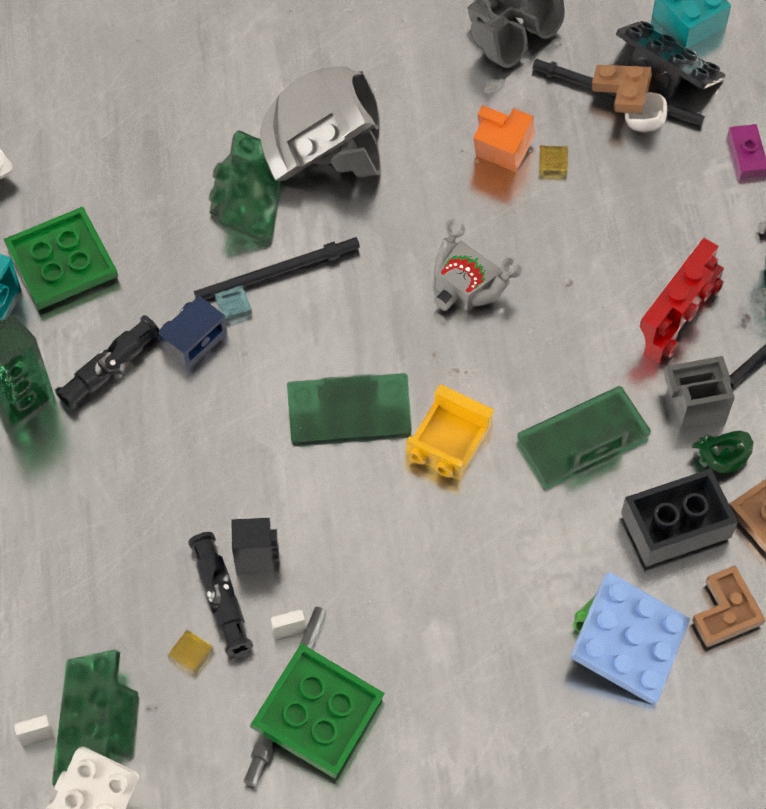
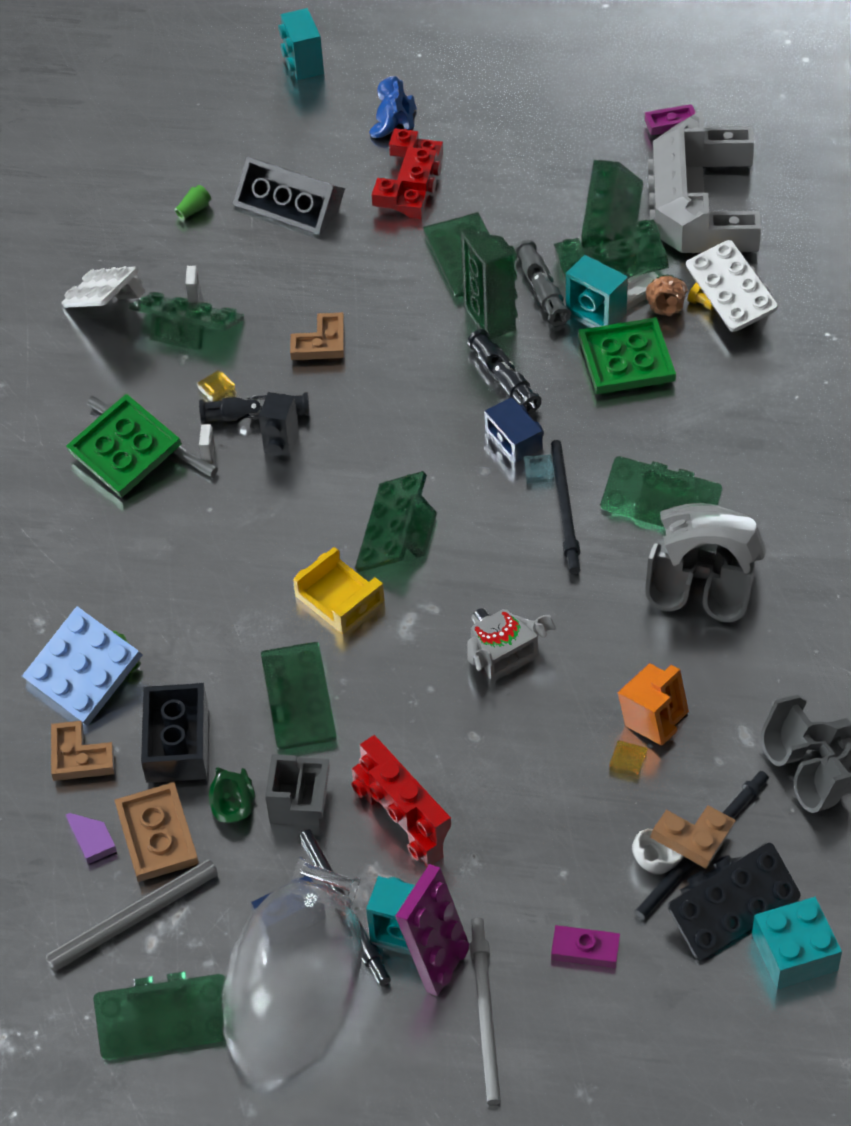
camera: 110 degrees right, 10 degrees down
none -> medium nougat plate [290,312,344,360]

